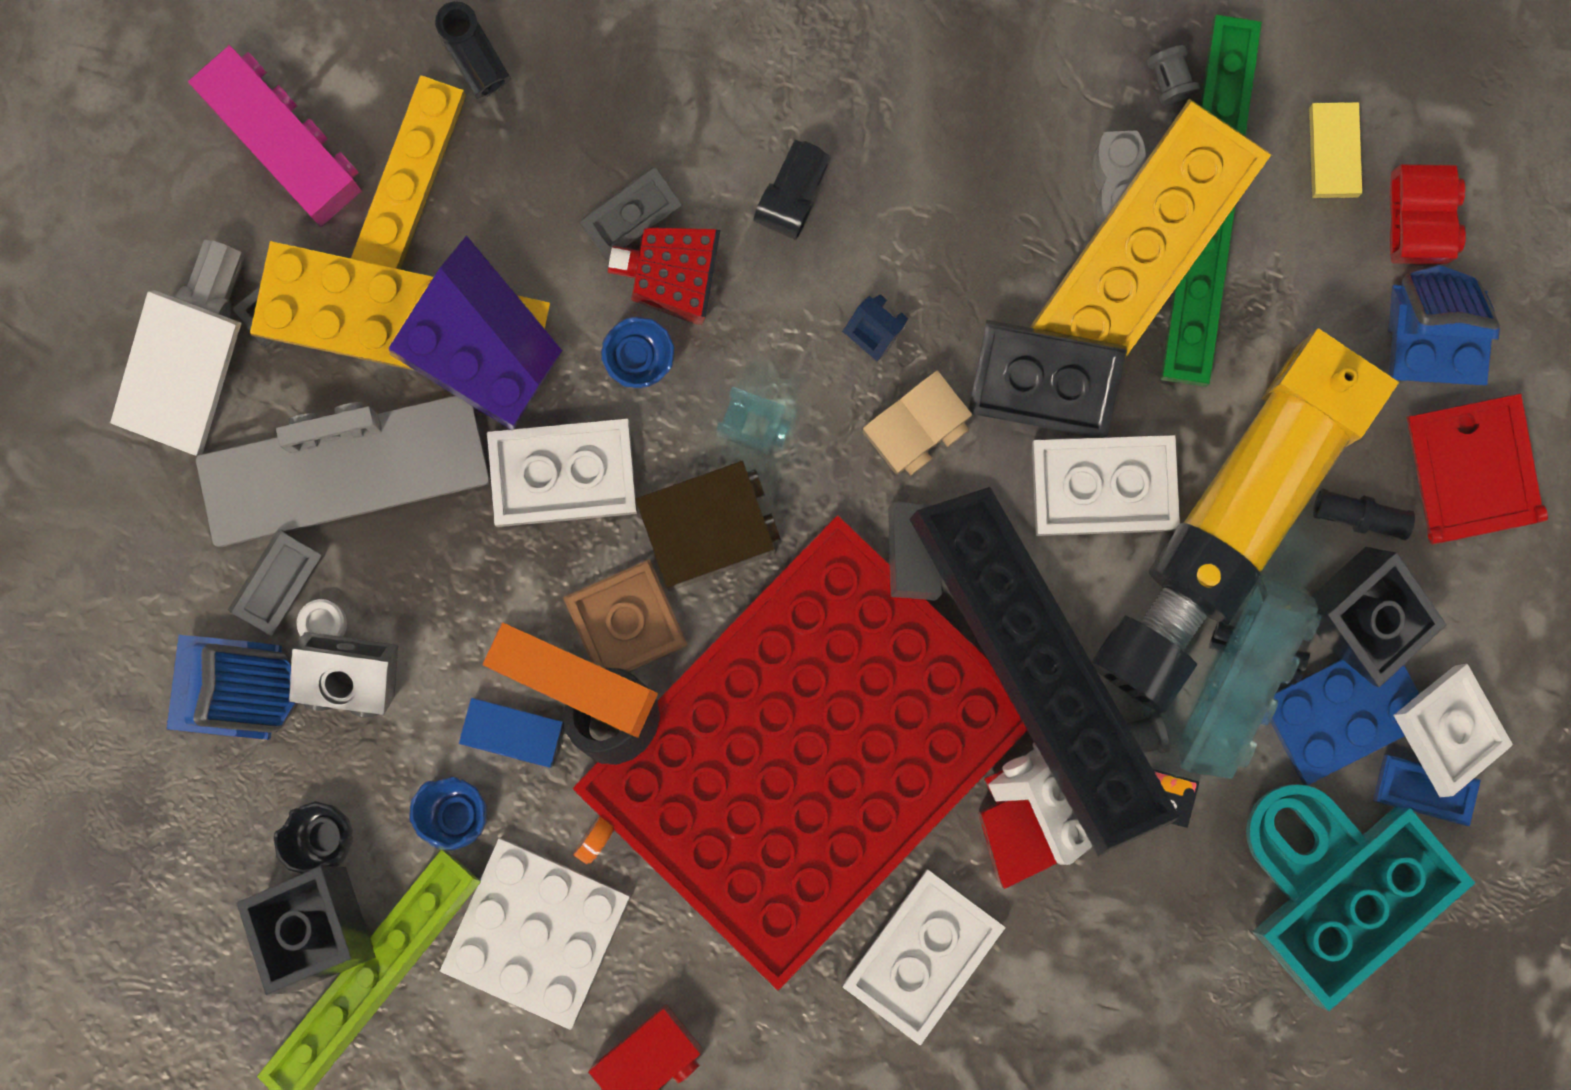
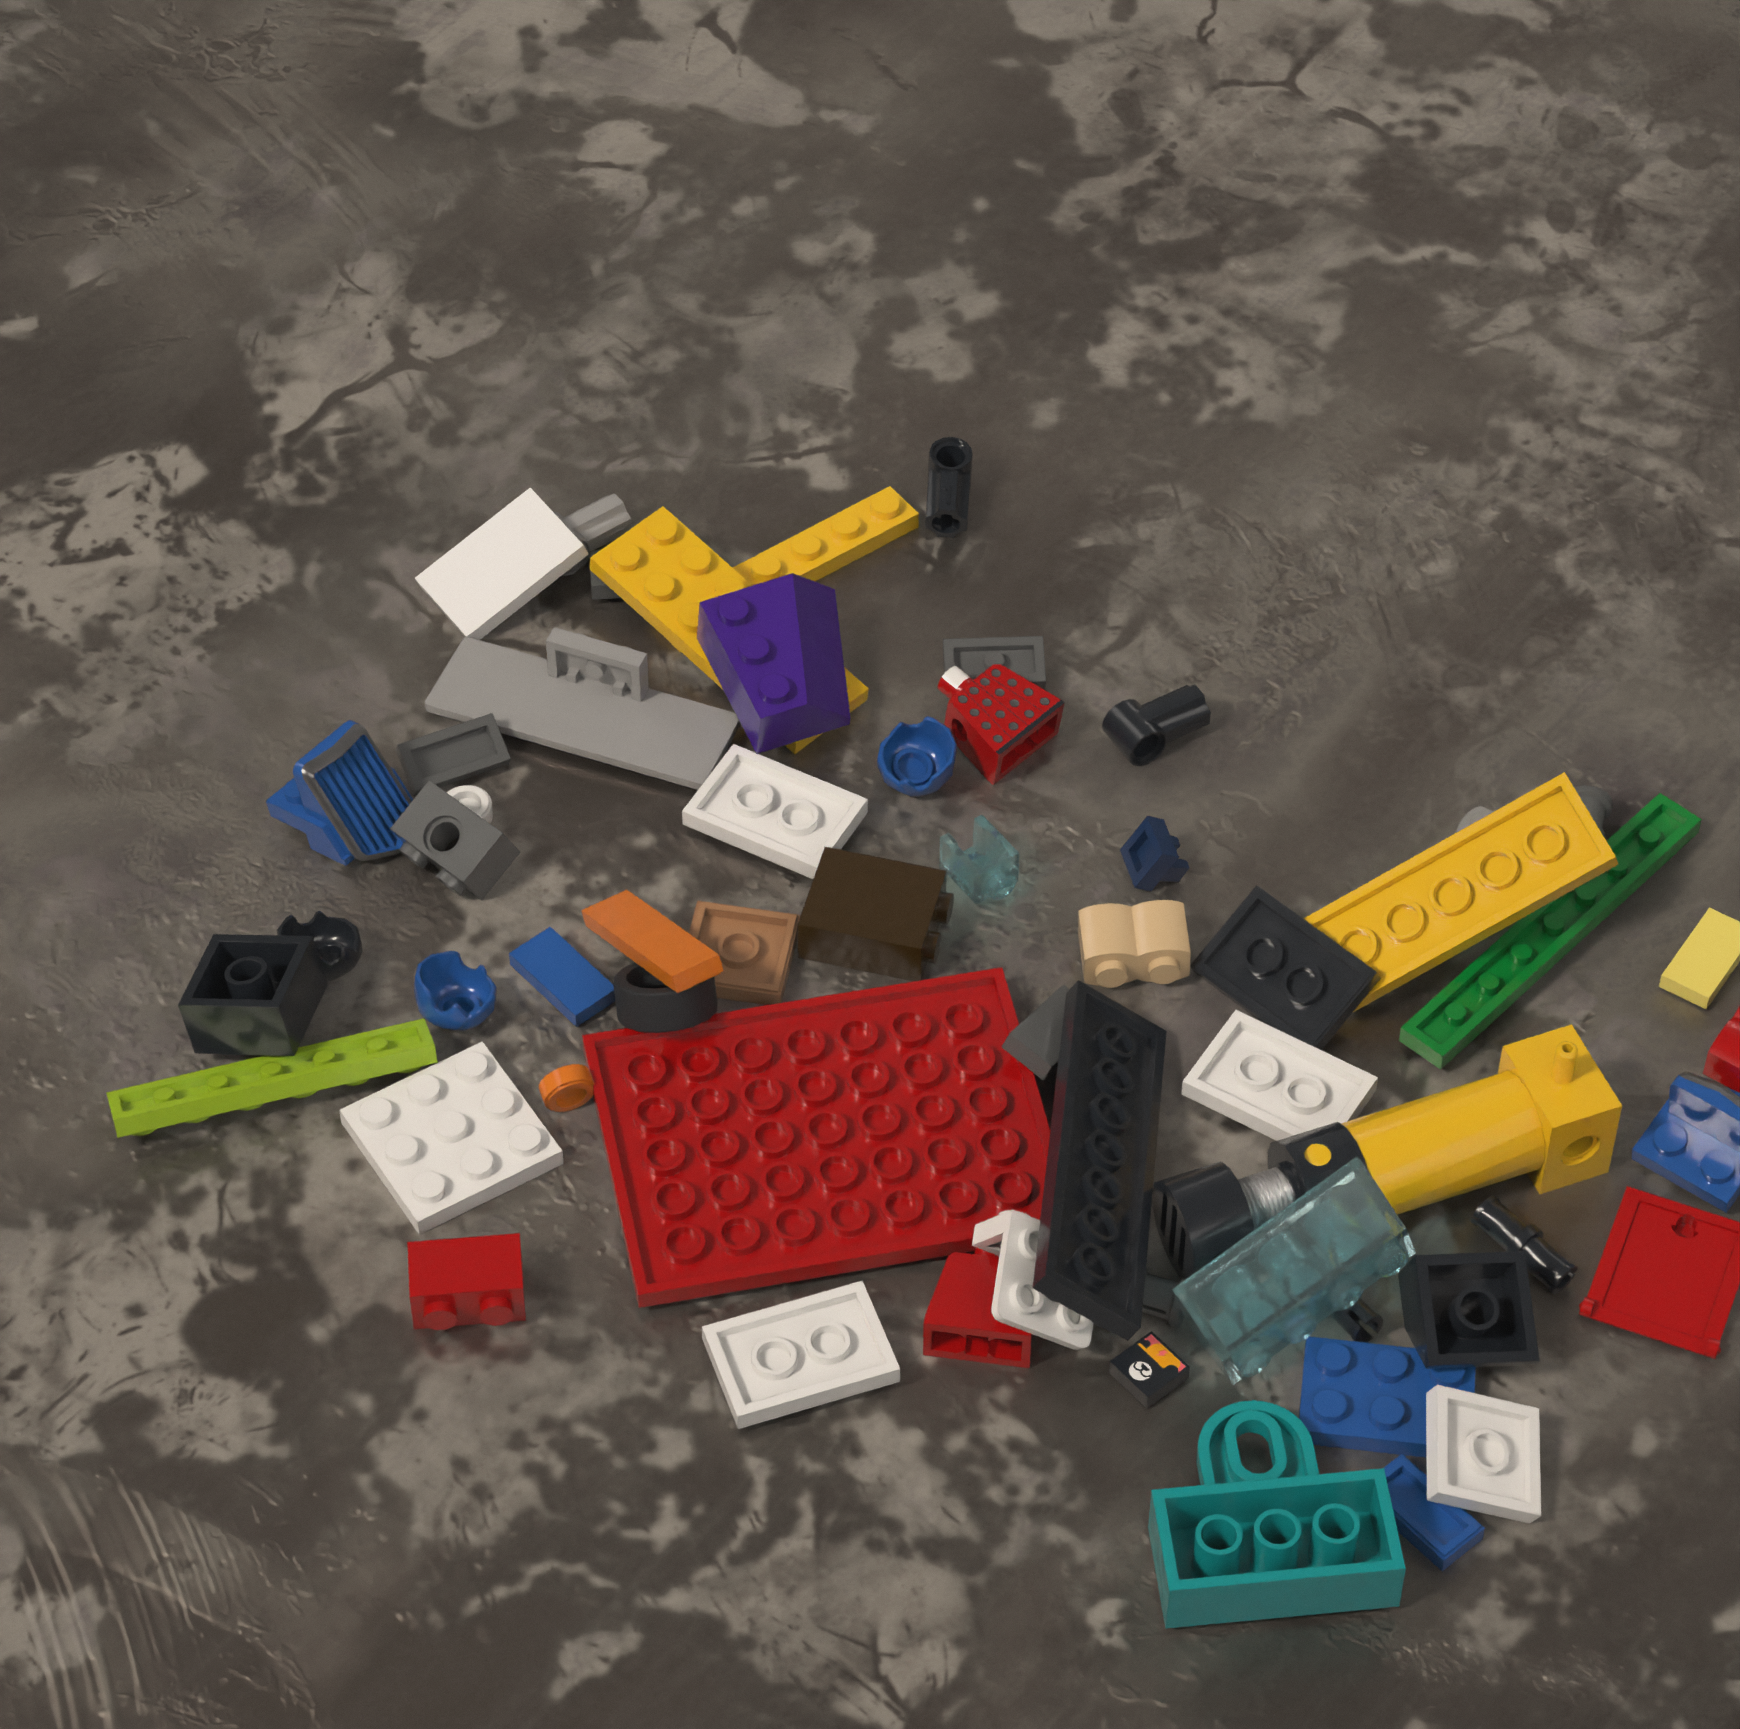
camera: 30 degrees right, 35 degrees down
dark pink brick [187,44,362,227] -> none

